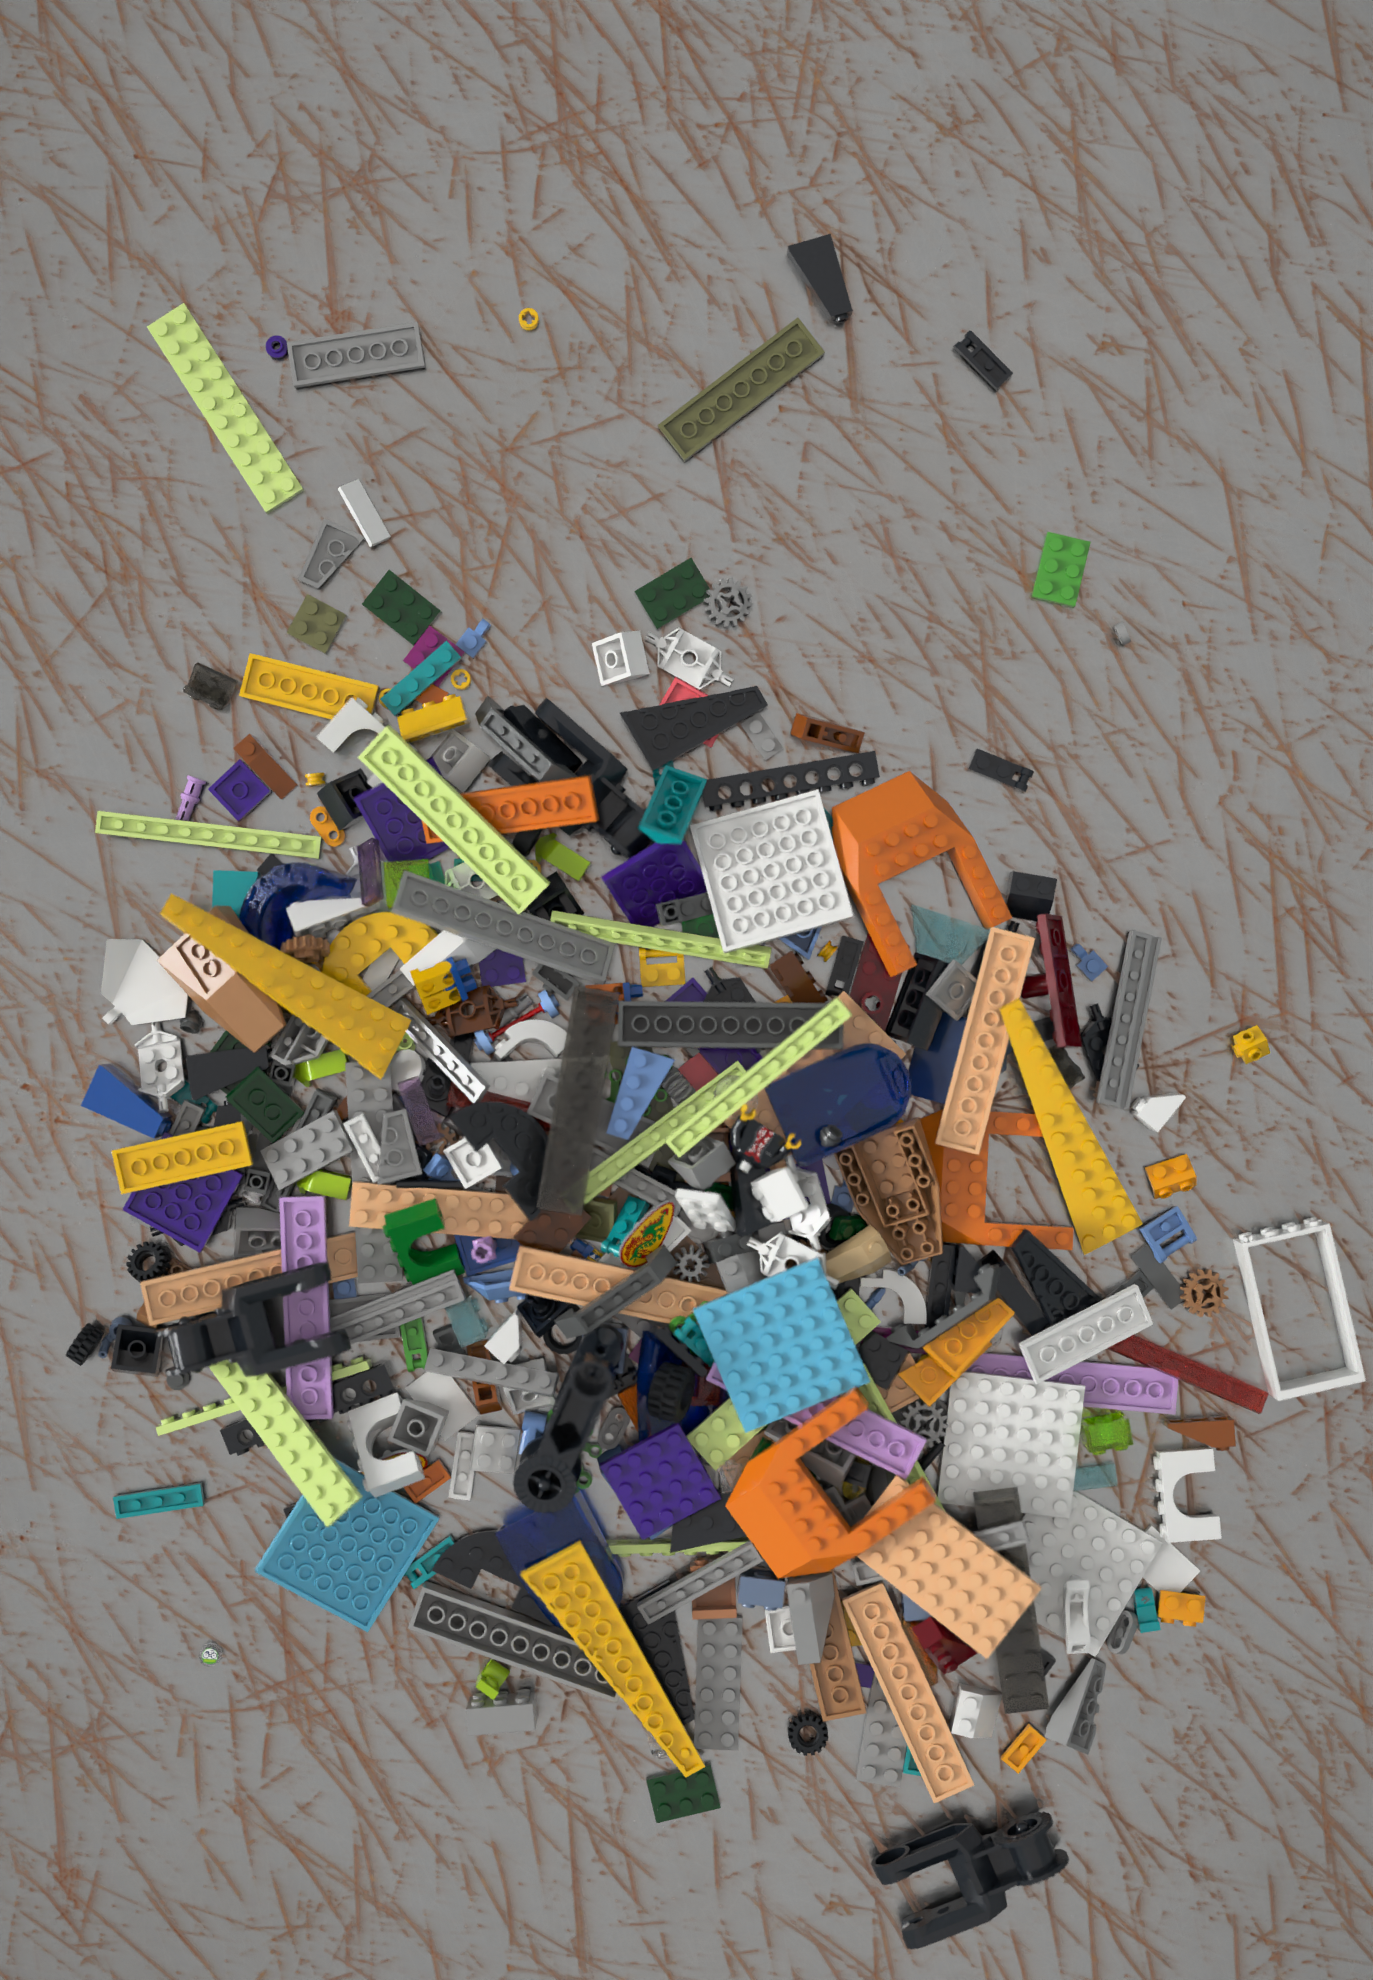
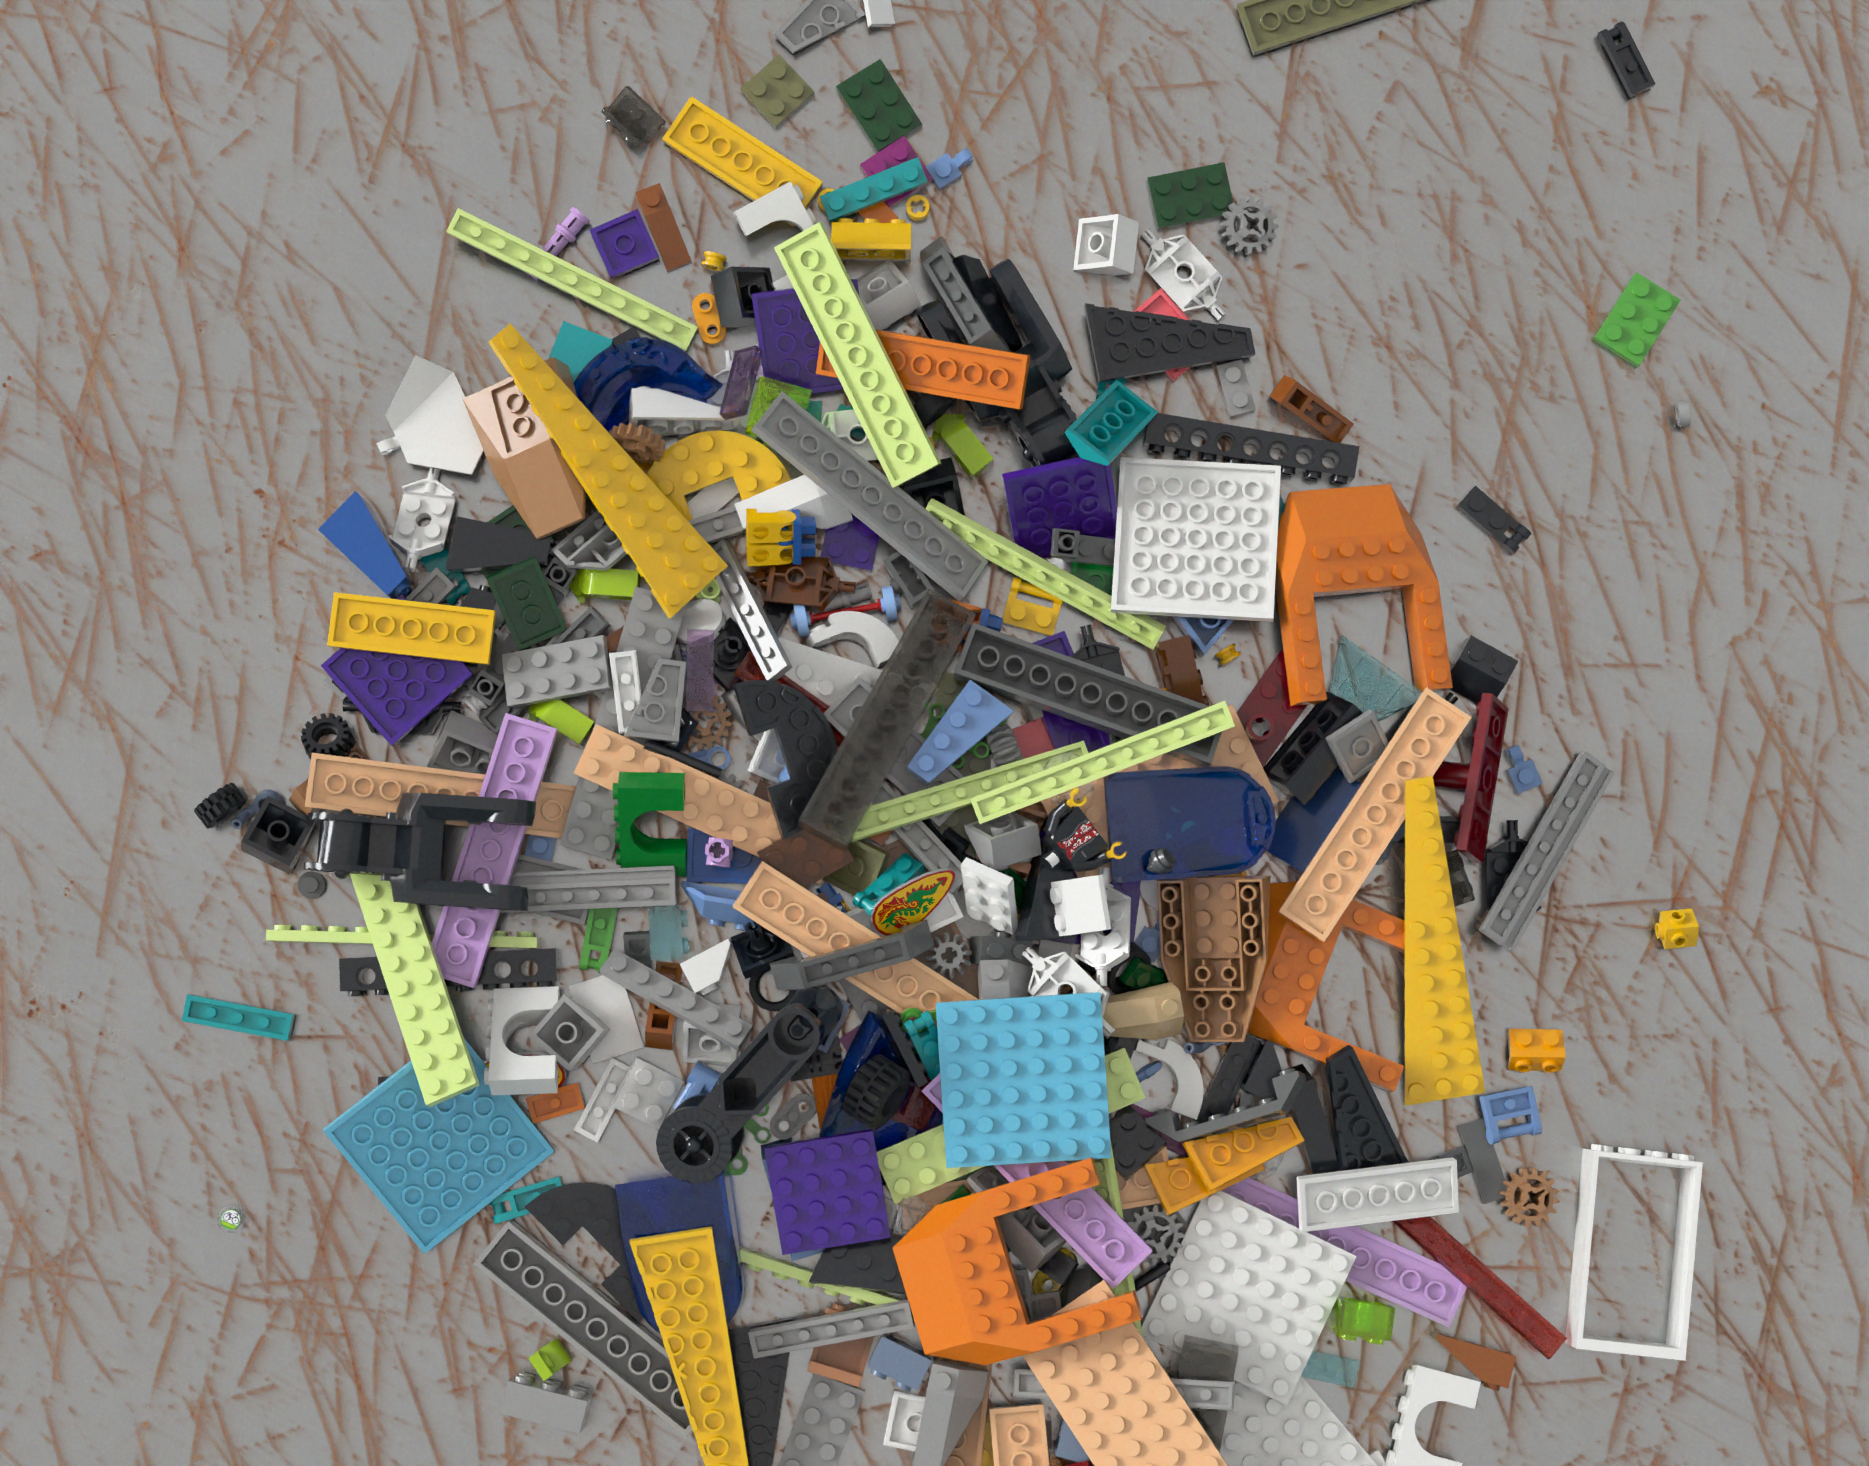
camera: 15 degrees right, 5 degrees down
dark grey plate [180,1010,202,1034] -> none
medium blue plate [423,1153,451,1179] -> none
white plate [443,1138,504,1189] -> none
black plate [825,935,864,996] -> none
white slope [1130,1093,1186,1132] -> none

